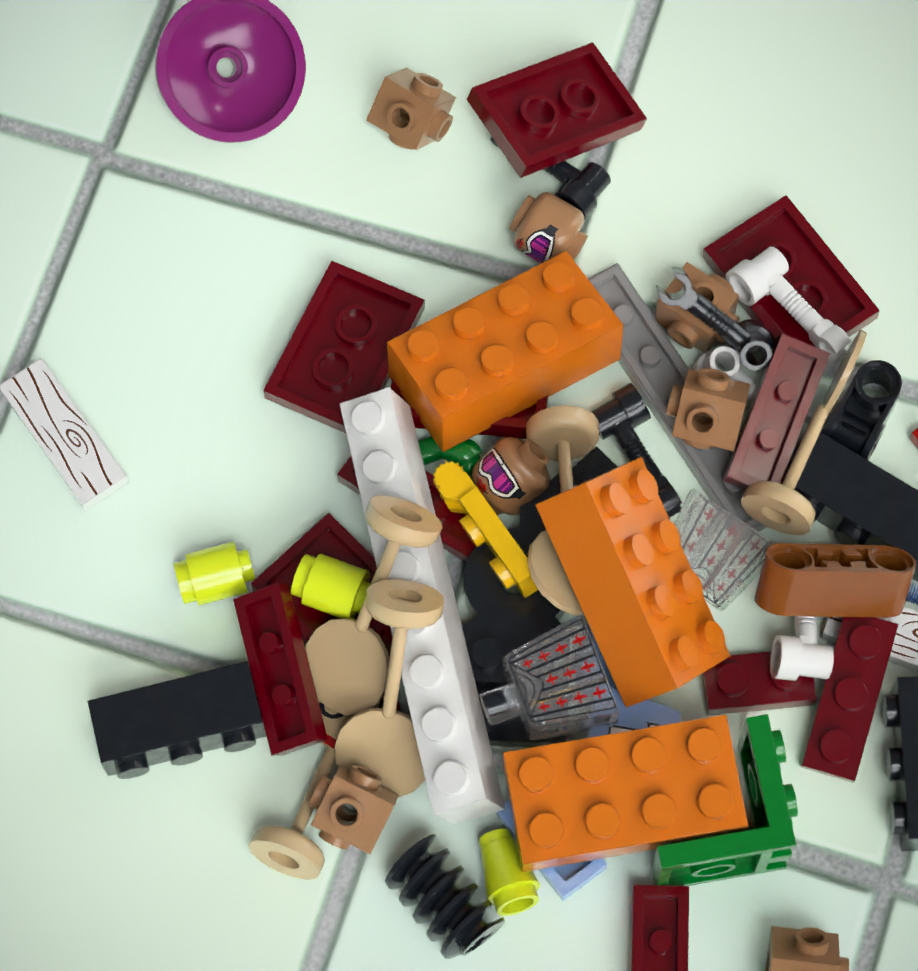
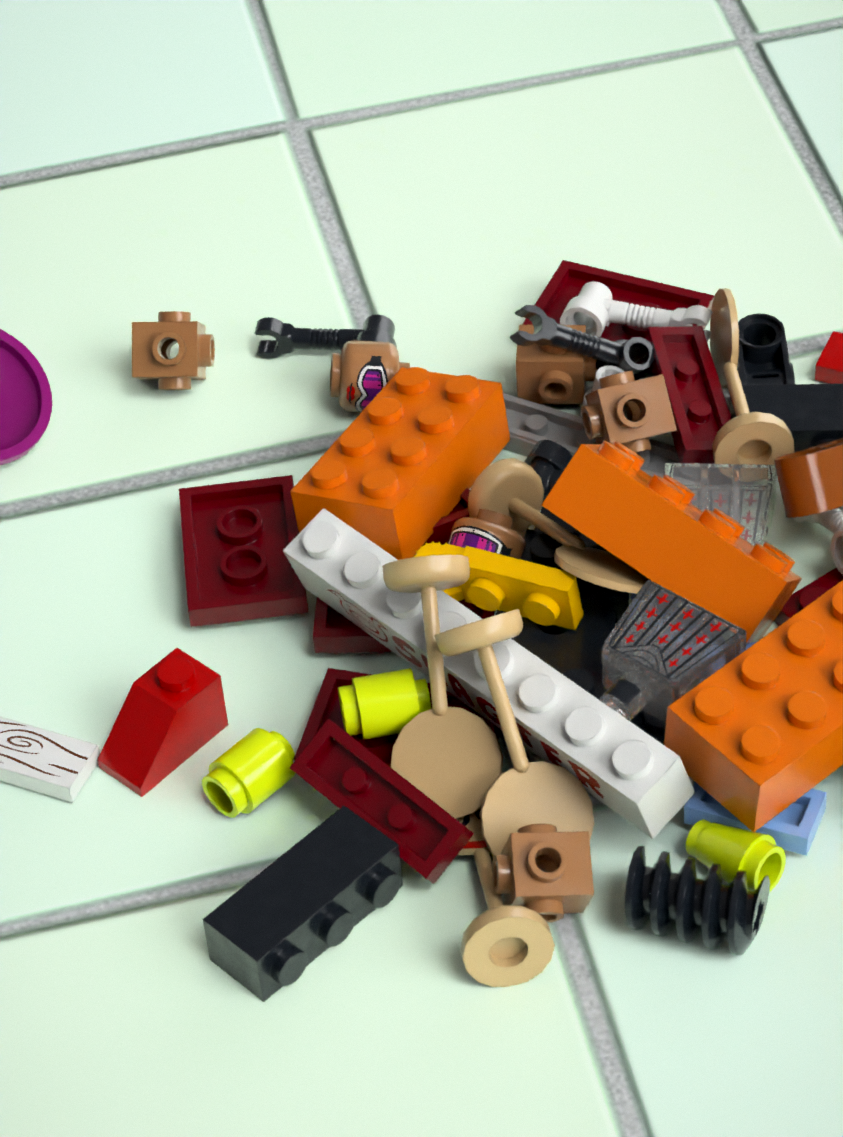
camera: 30 degrees left, 25 degrees down
dark red plate [466,42,647,178] -> none
none -> red slope [97,647,228,797]

